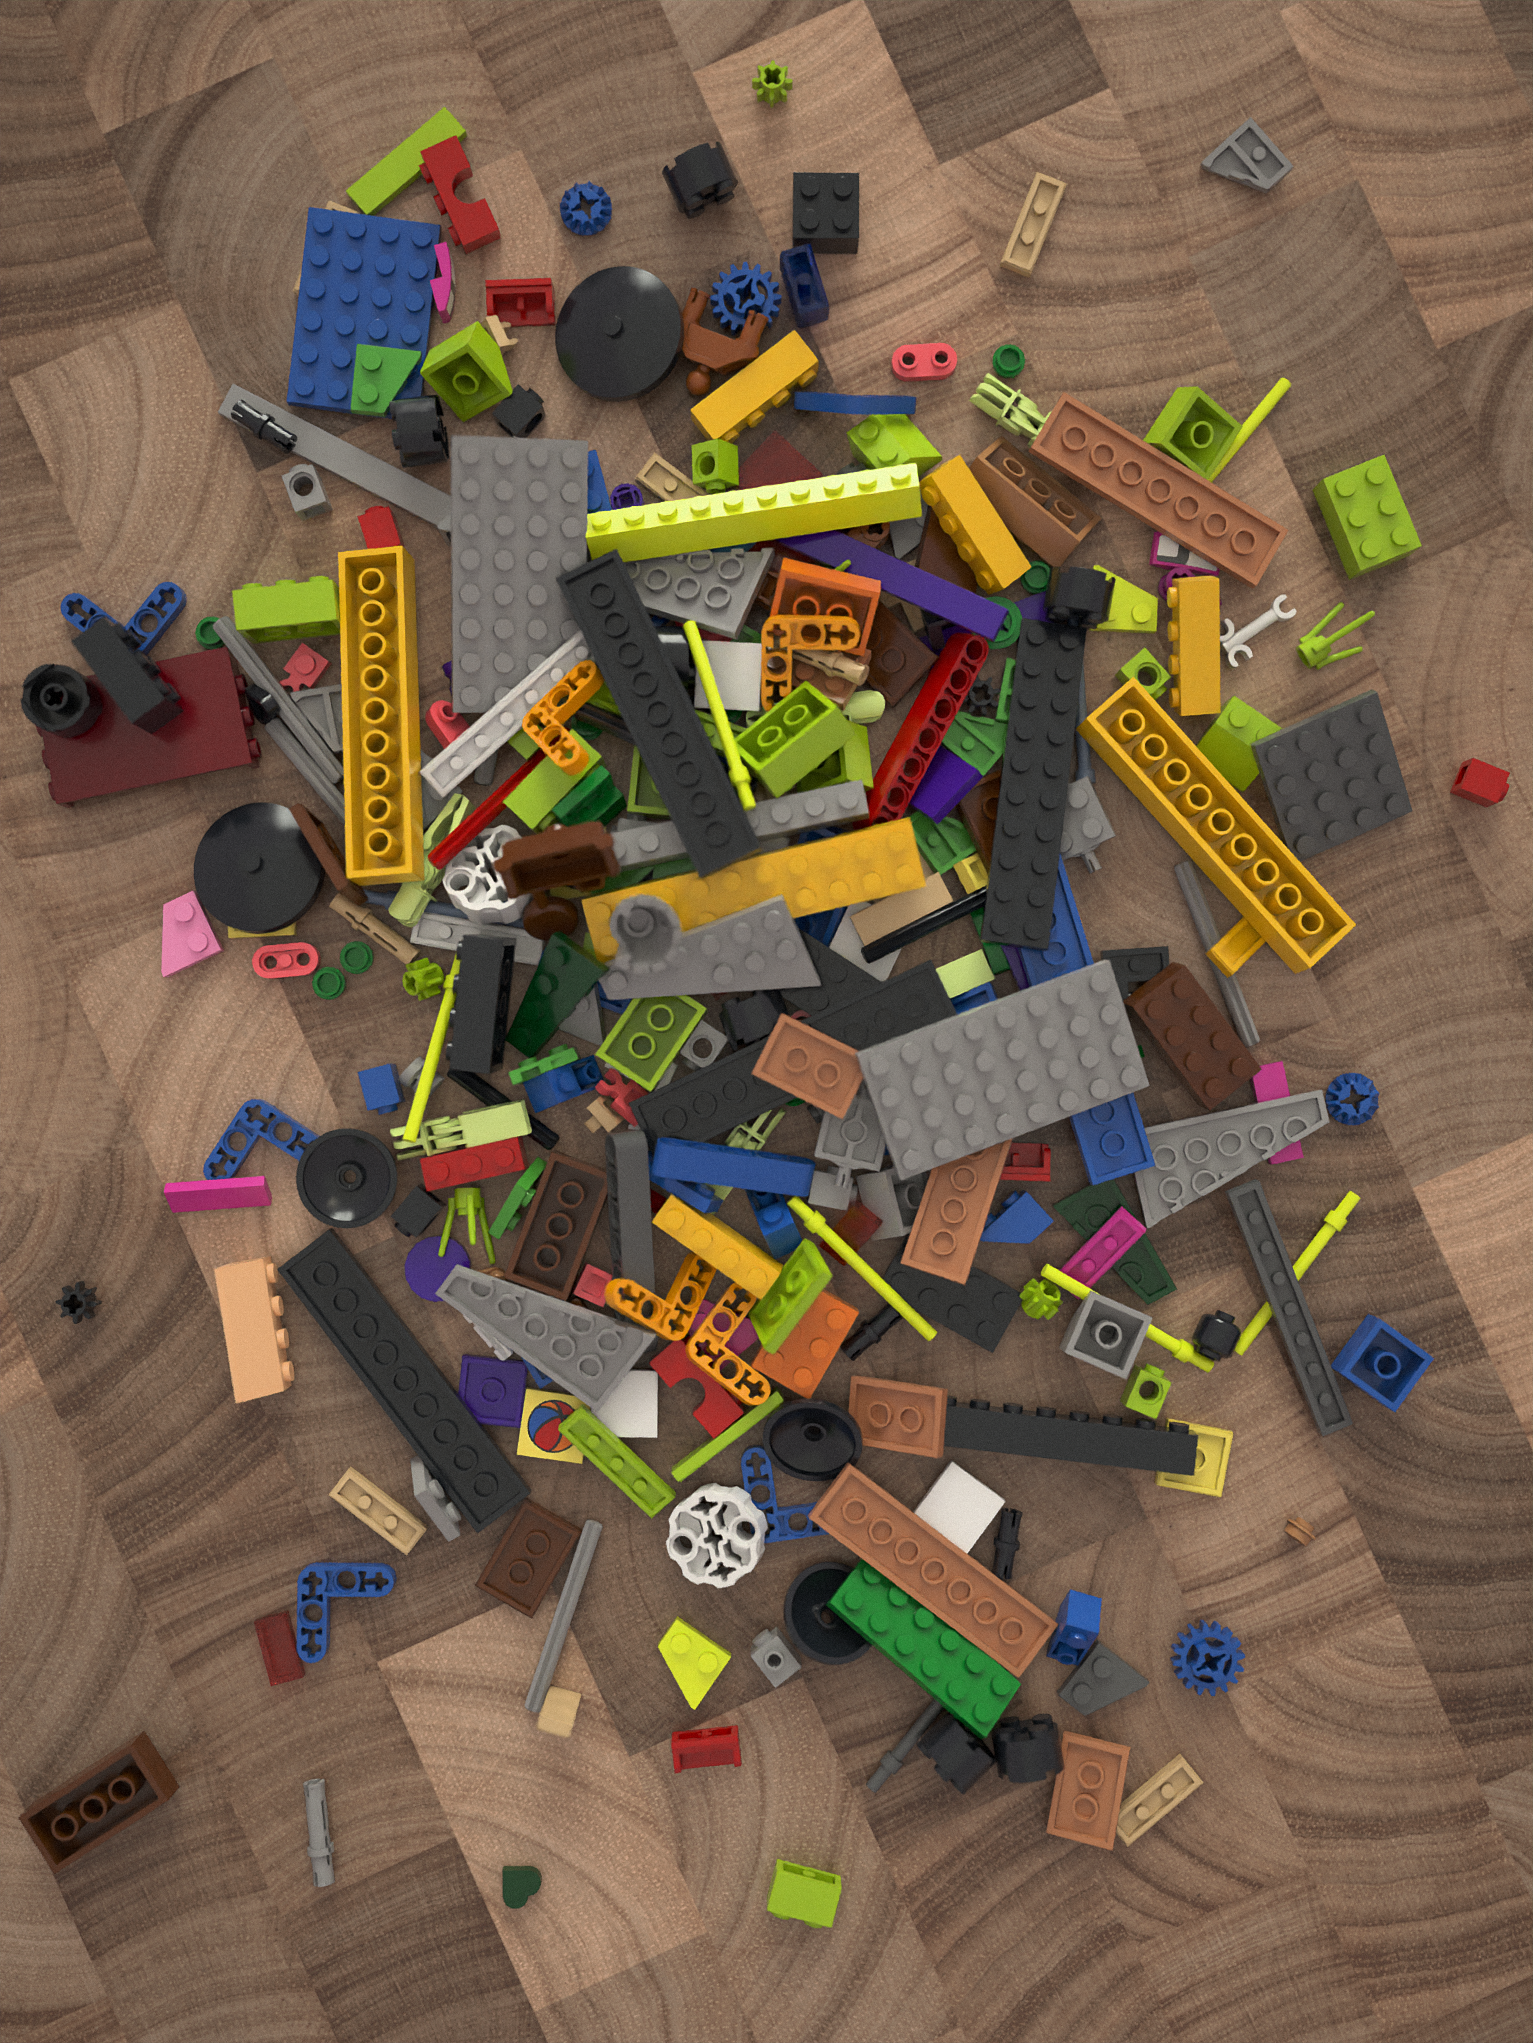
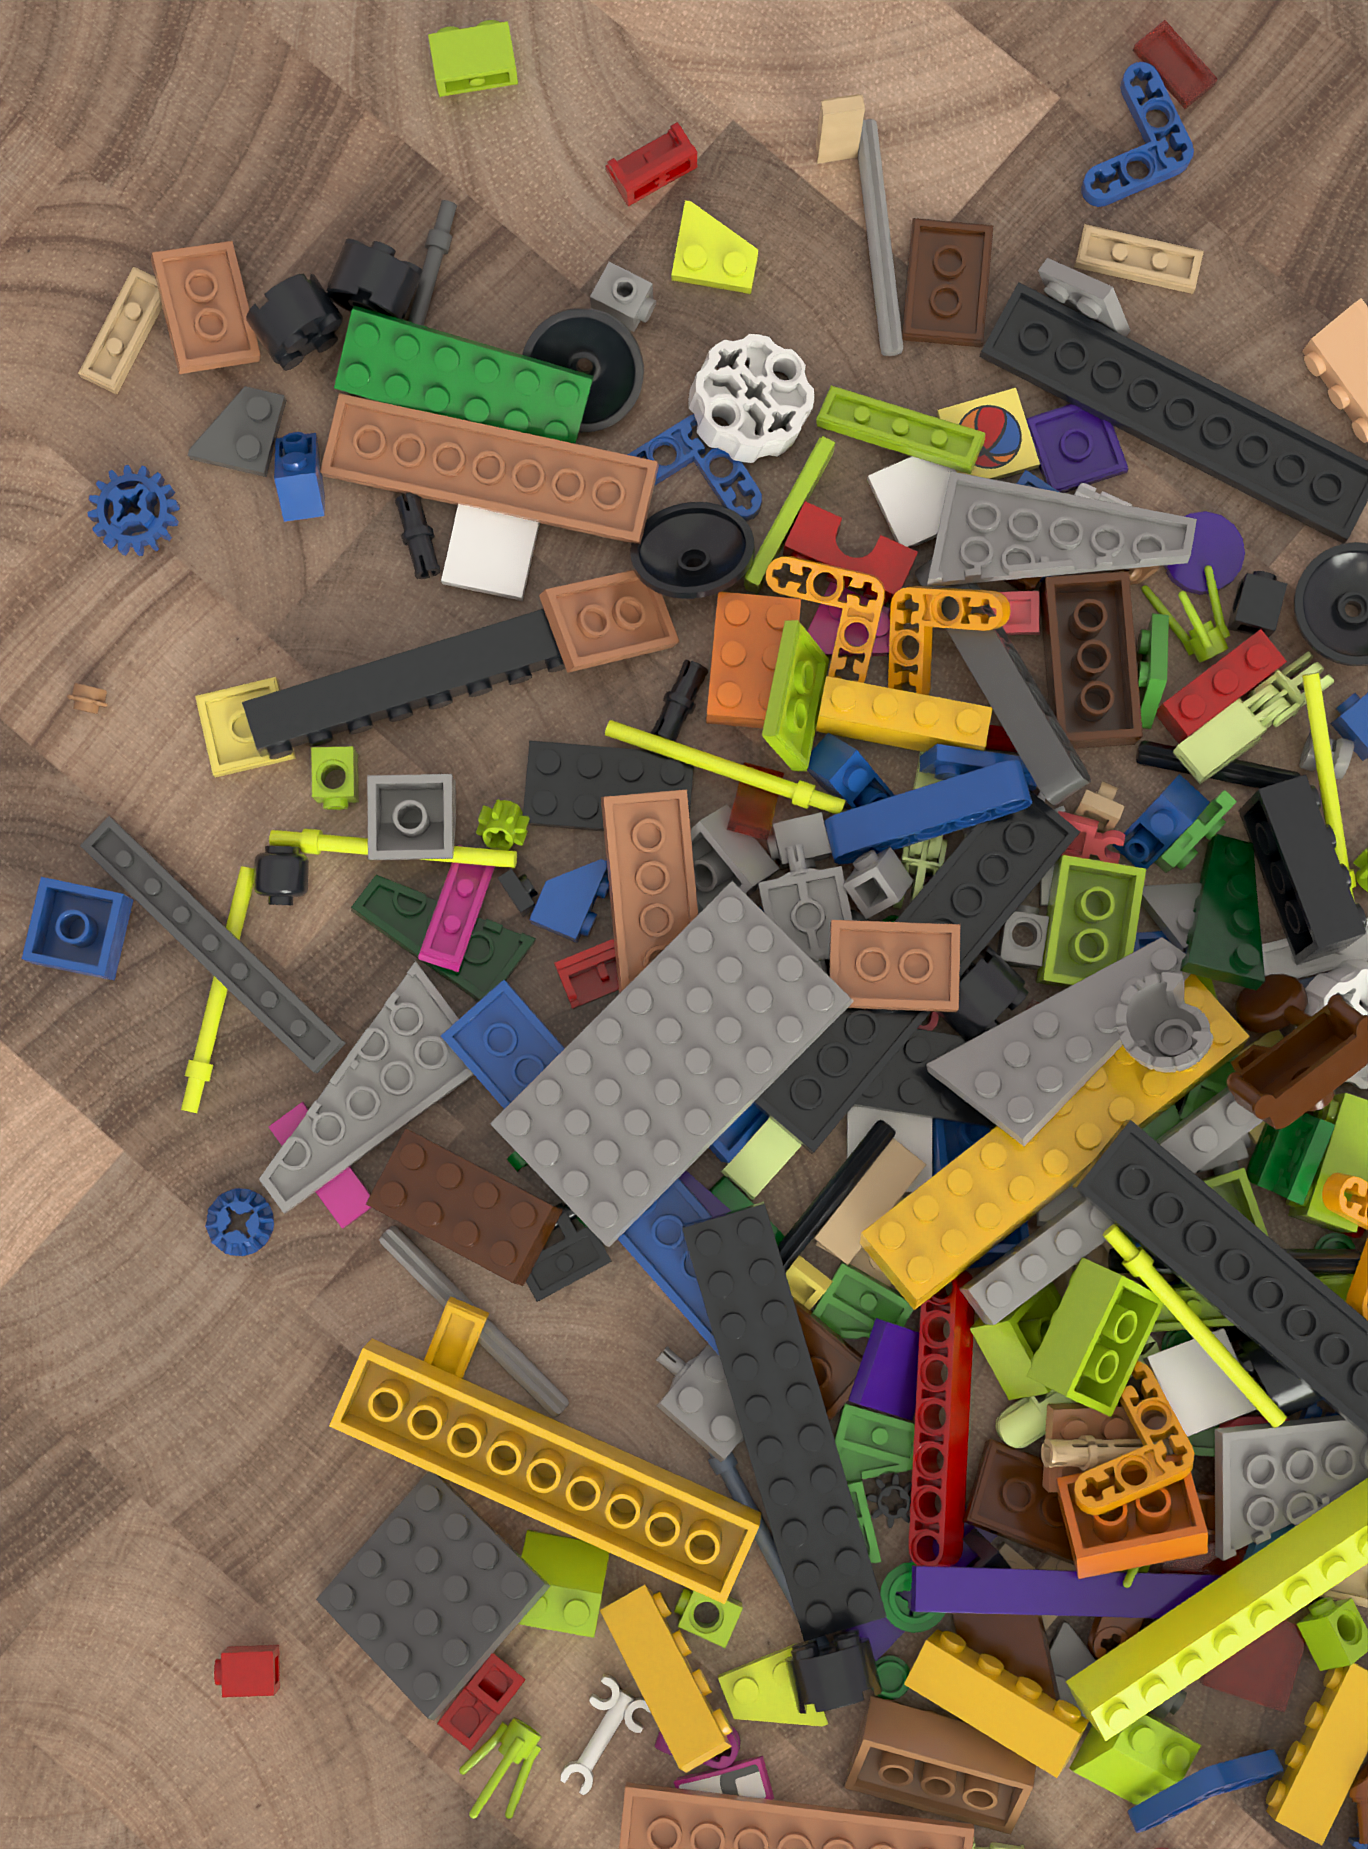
camera: 160 degrees right, 5 degrees down
none -> red slope [436,1653,526,1751]
none -> black plate [498,869,538,917]
none -> light grey brick [843,847,913,919]

